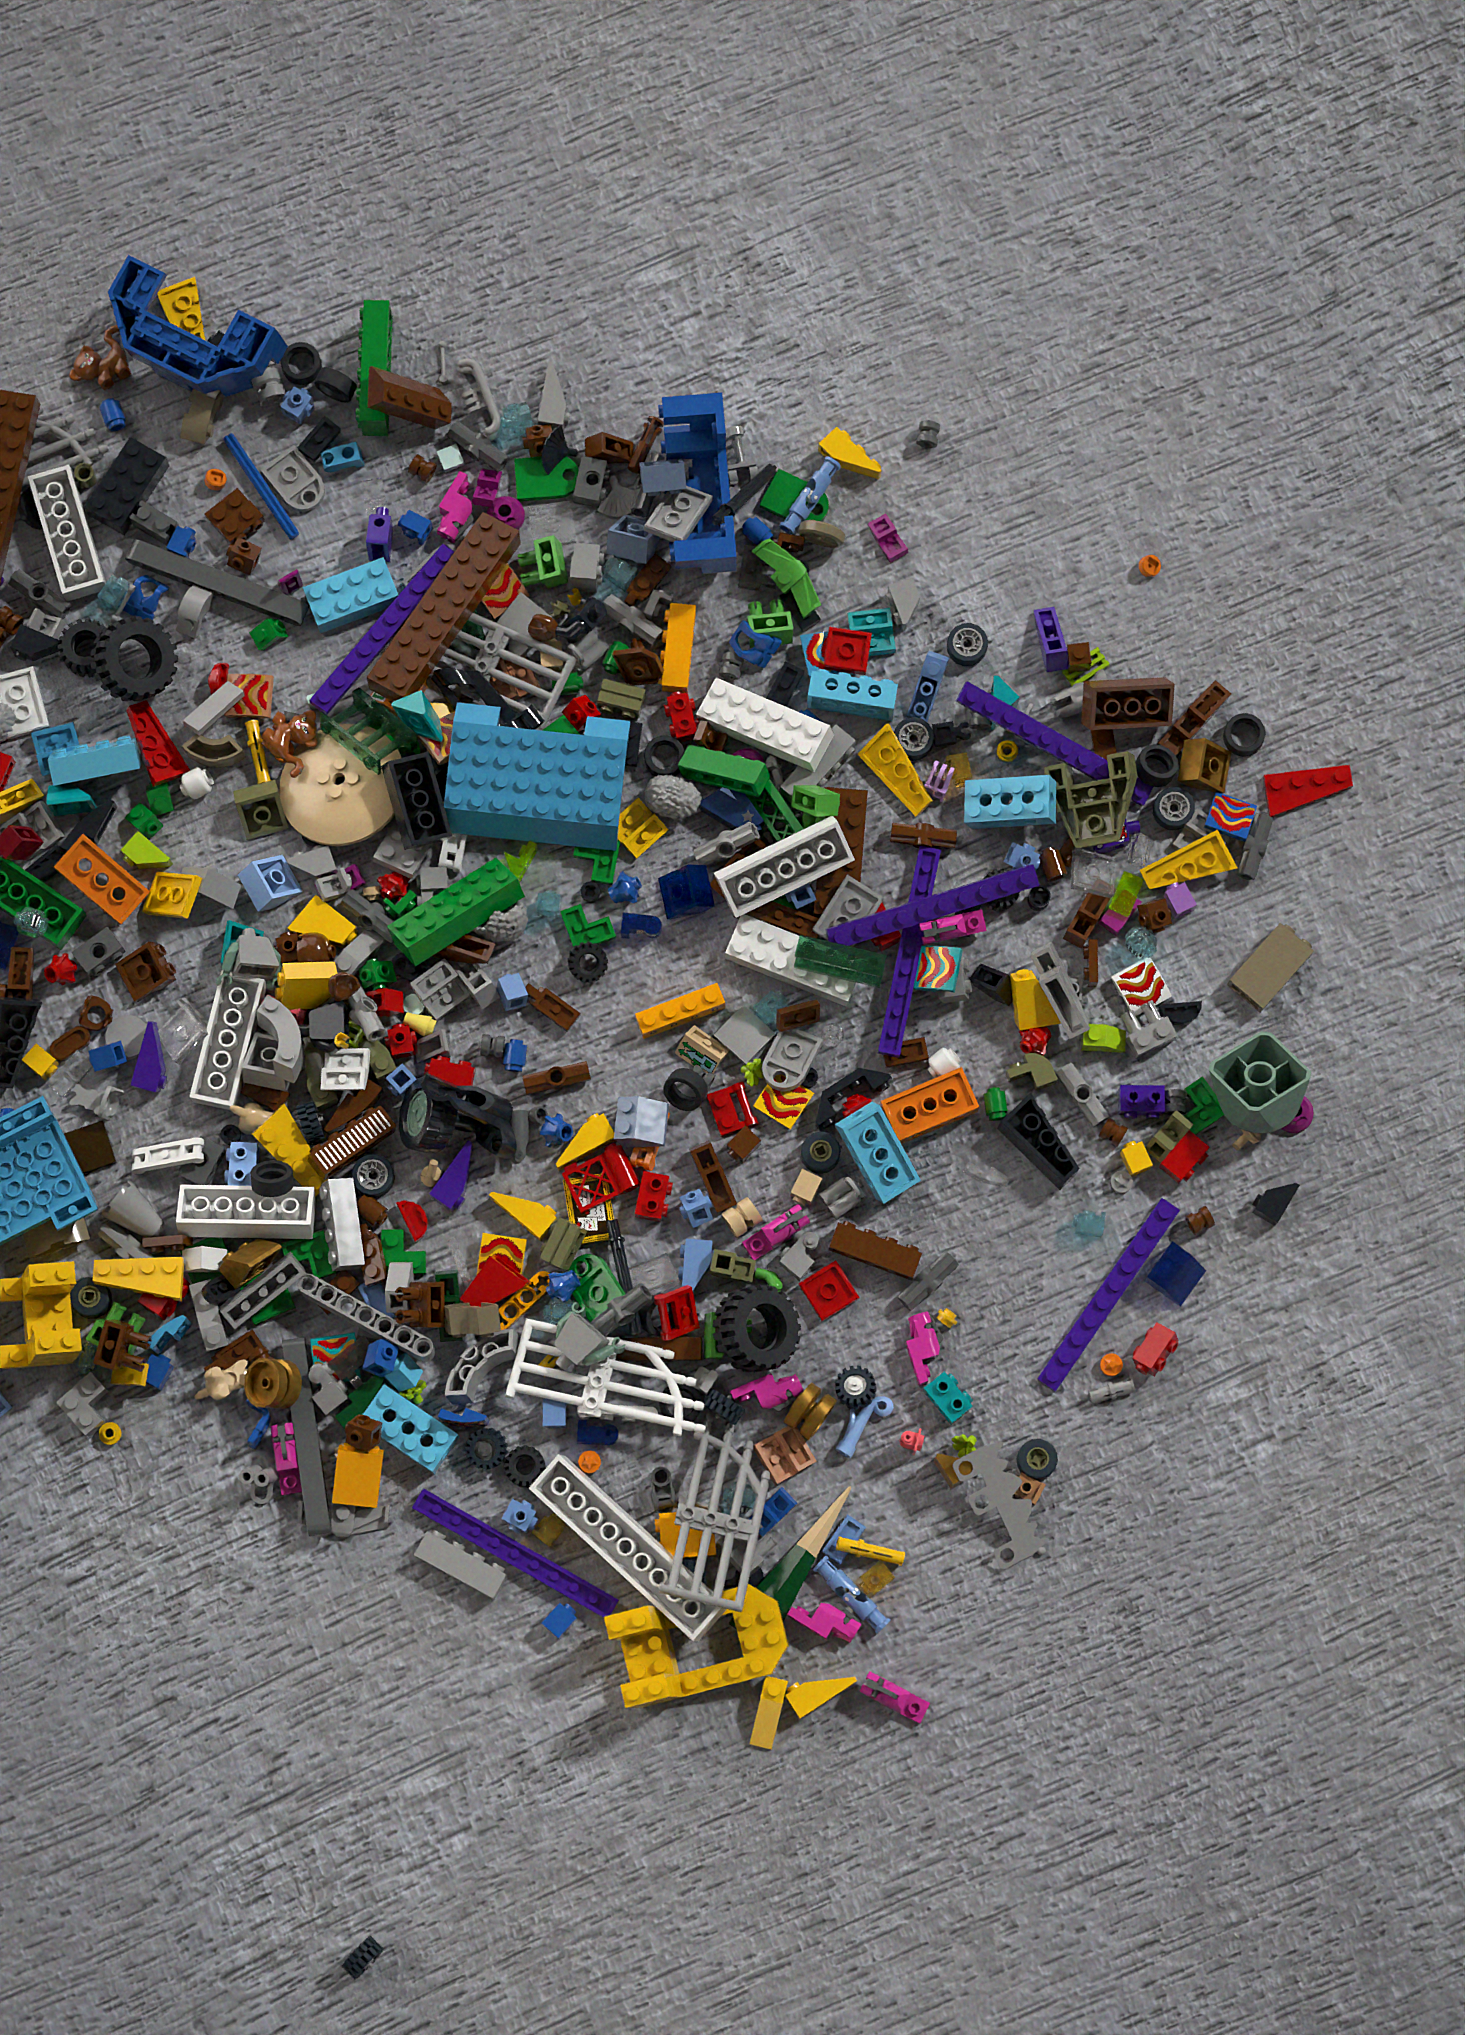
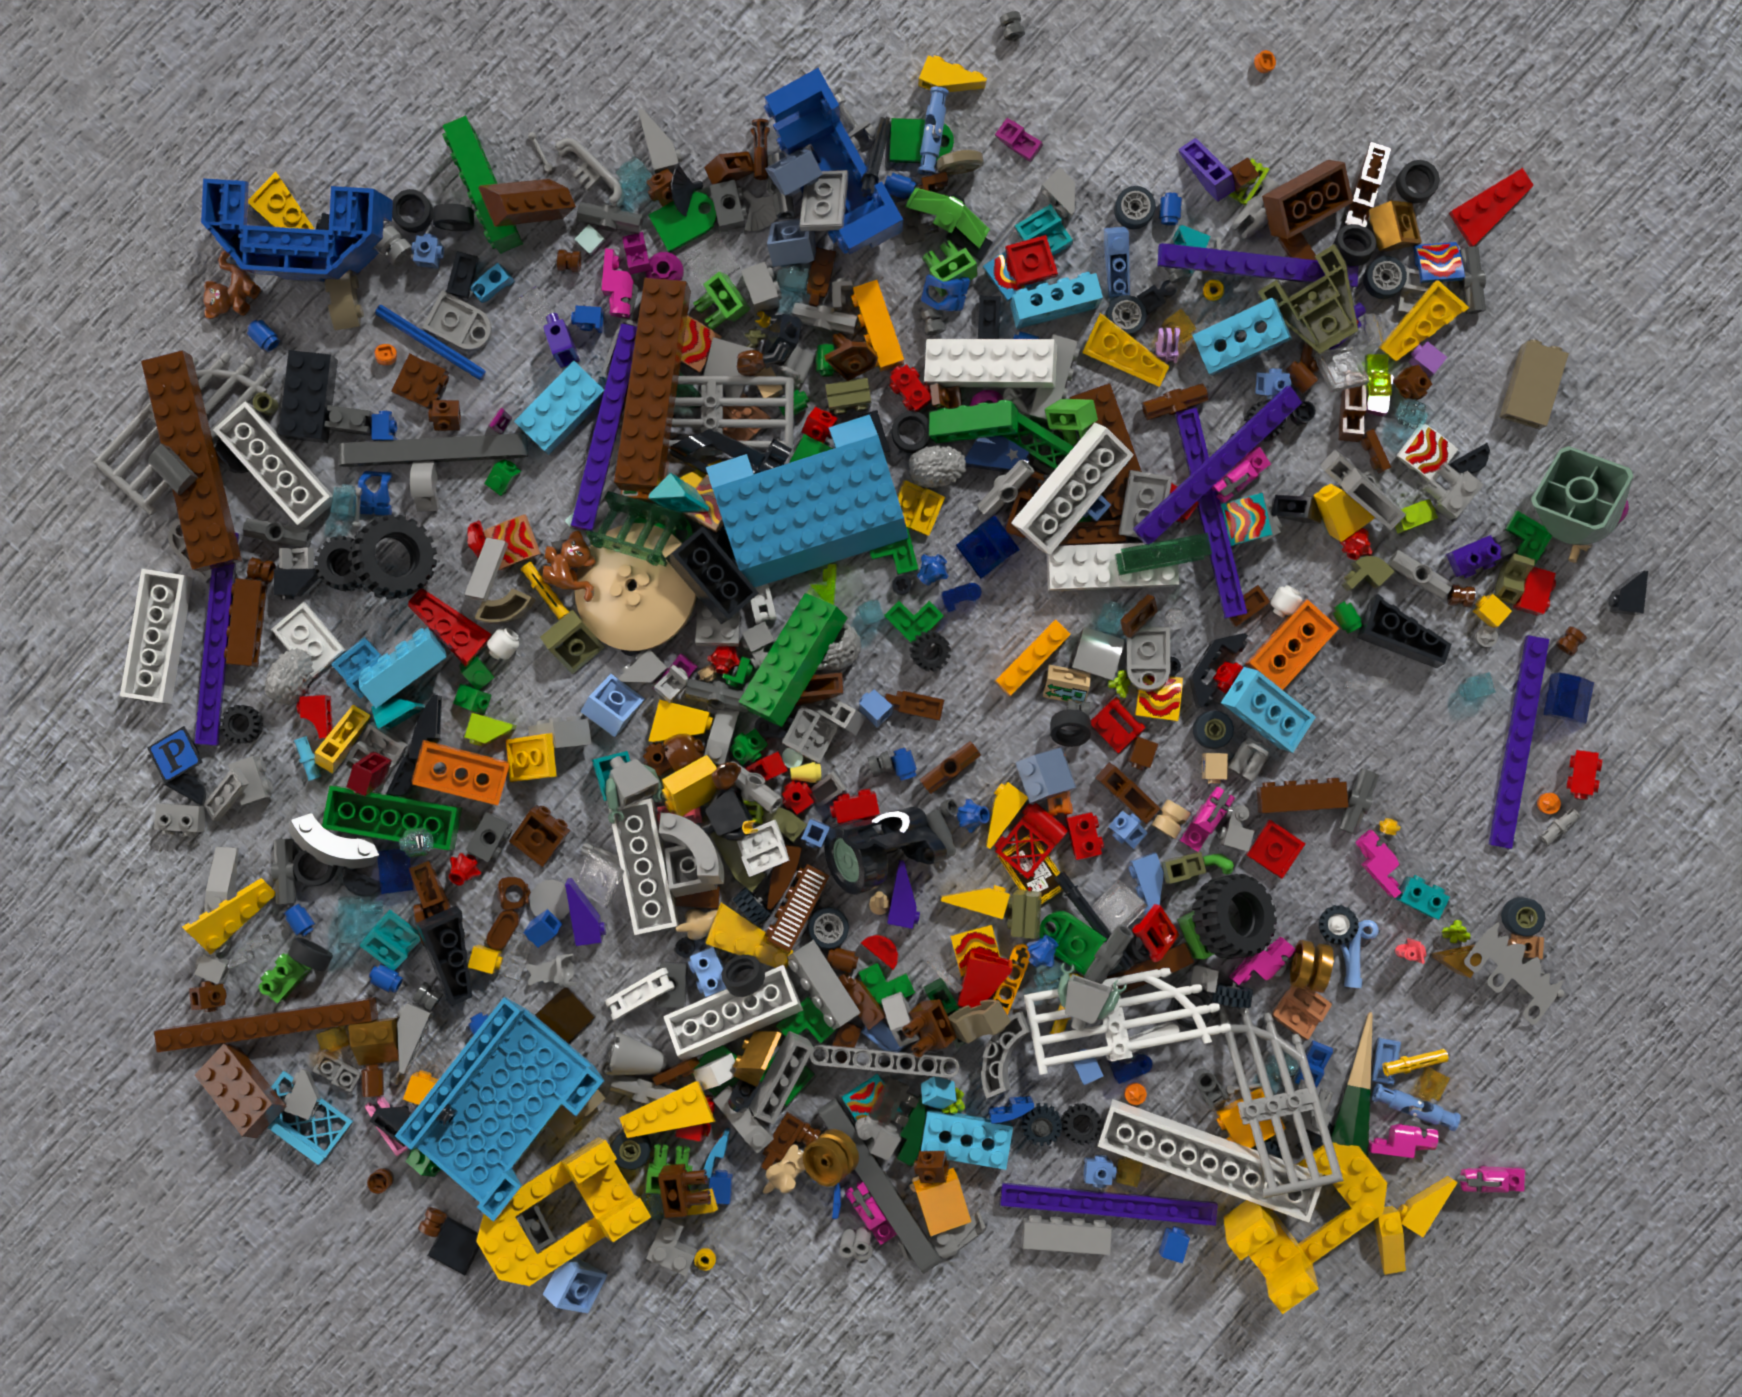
camera: 25 degrees left, 10 degrees up
blue brick [363,1339,399,1377] -> none
none -> blue brick [1159,192,1182,226]

